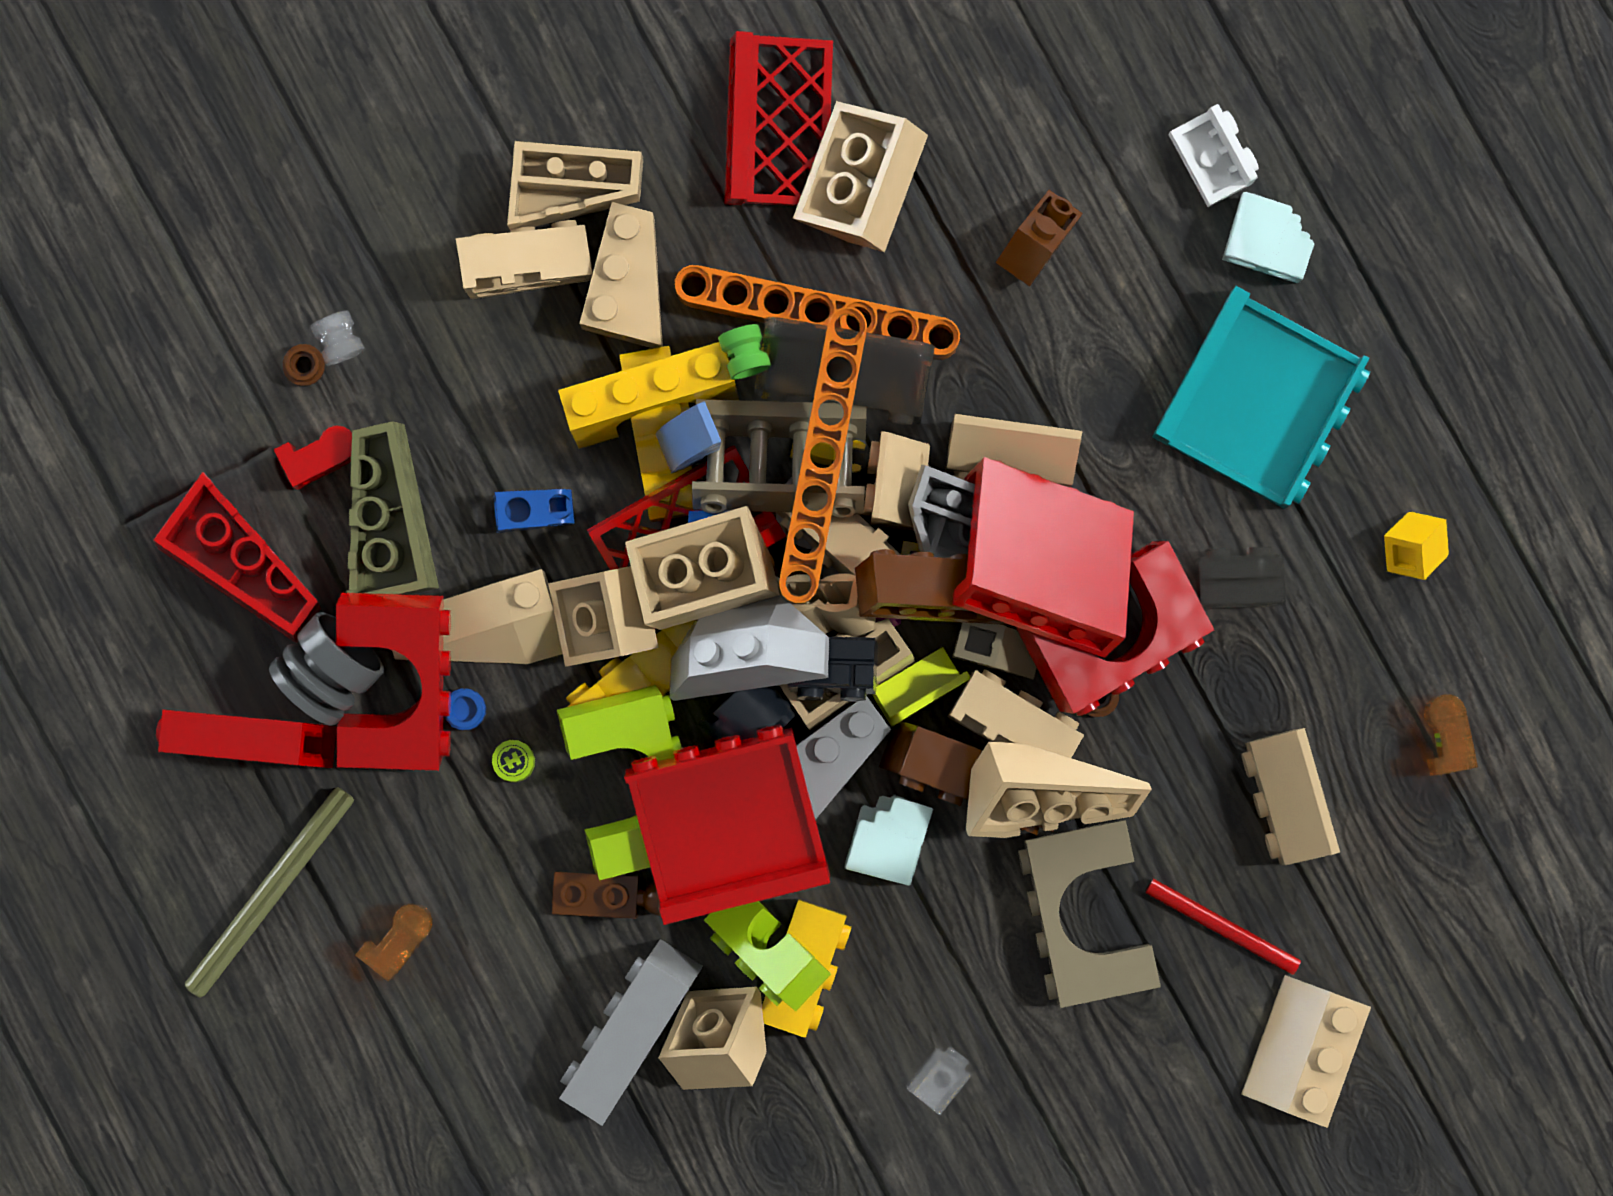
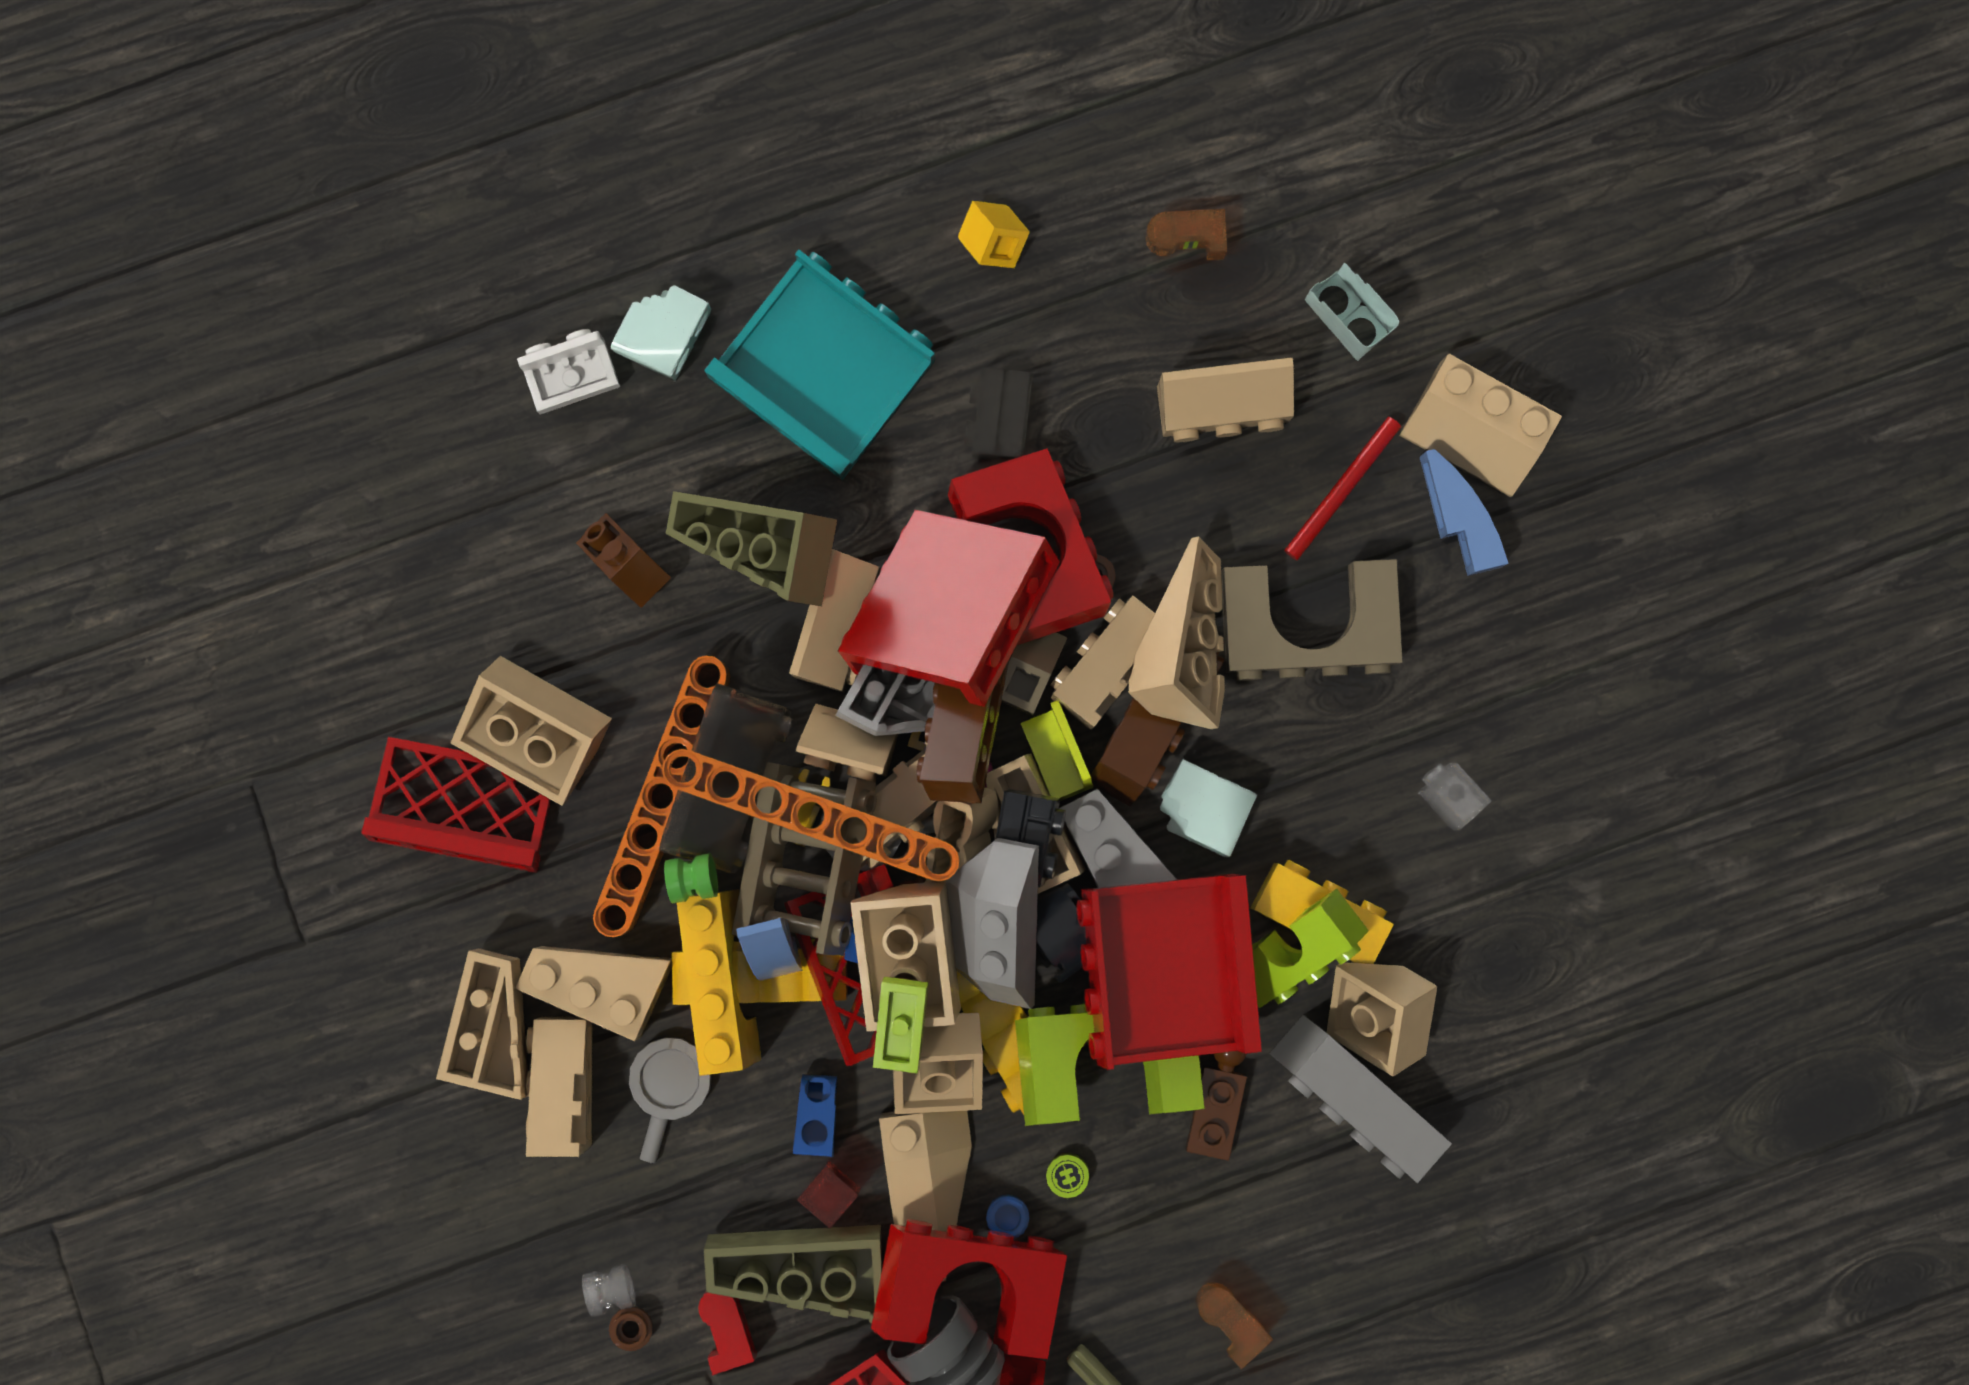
camera: 80 degrees left, 0 degrees up
none -> light grey piece [629,1037,712,1163]
none -> olive wedge [666,491,837,607]
none -> clear red brick [797,1160,861,1228]
none -> lime plate [873,976,929,1074]
none -> light aqua piece [1305,263,1399,361]
none -> medium blue slope [1420,449,1509,576]

